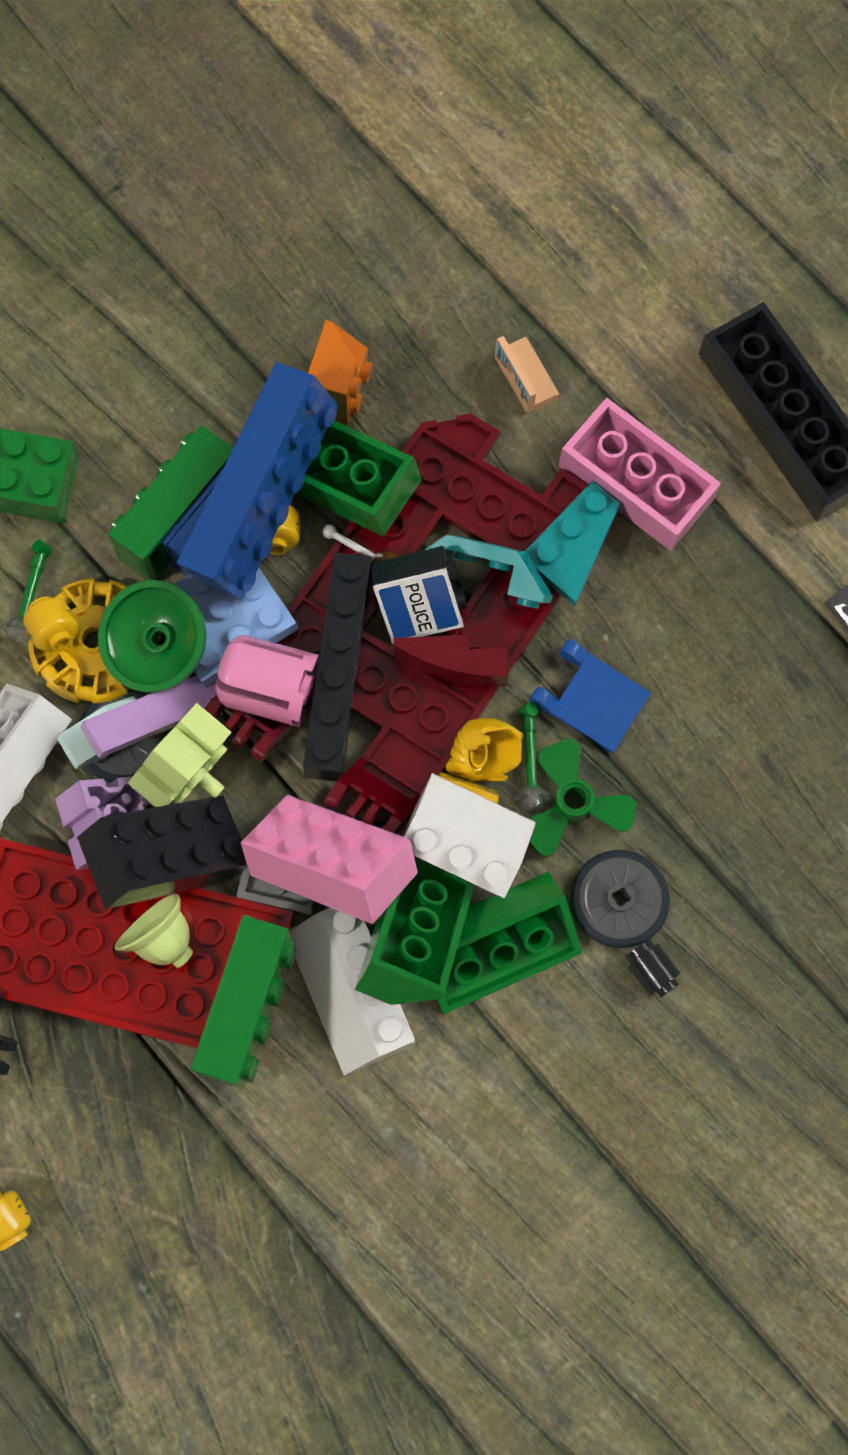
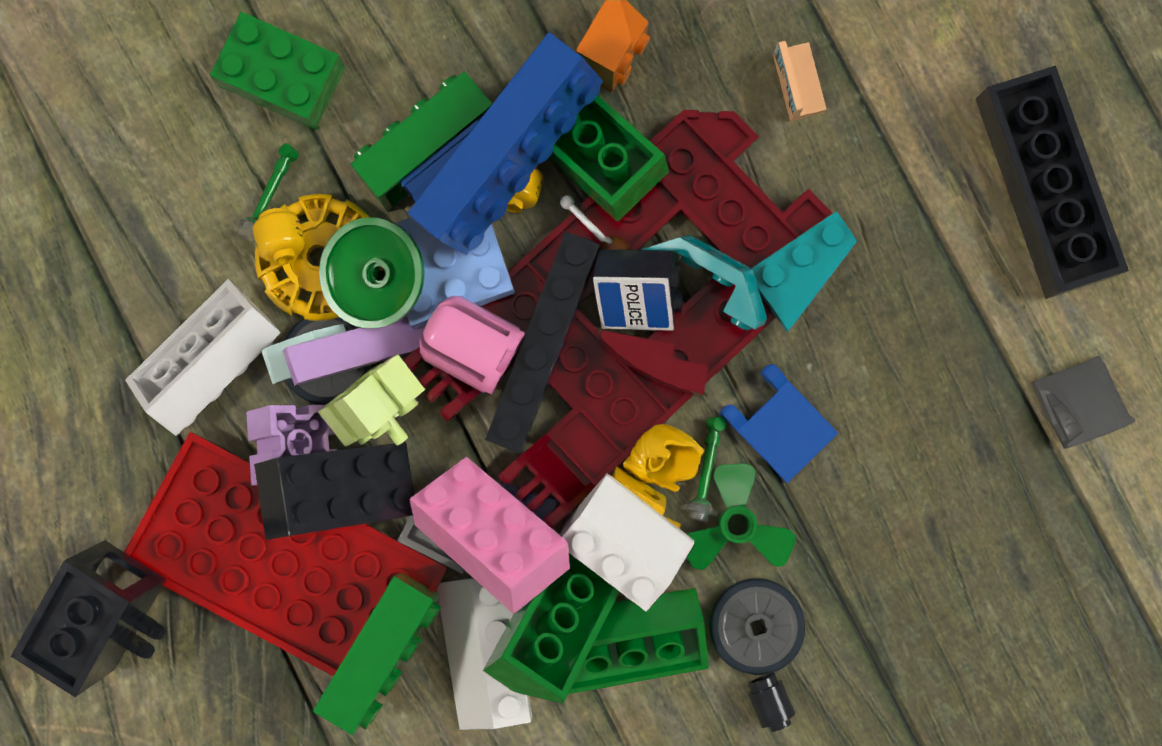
camera: 15 degrees right, 10 degrees up
yellowish green hat [115,894,193,968] -> none
bright pink brick [558,398,721,551] -> none

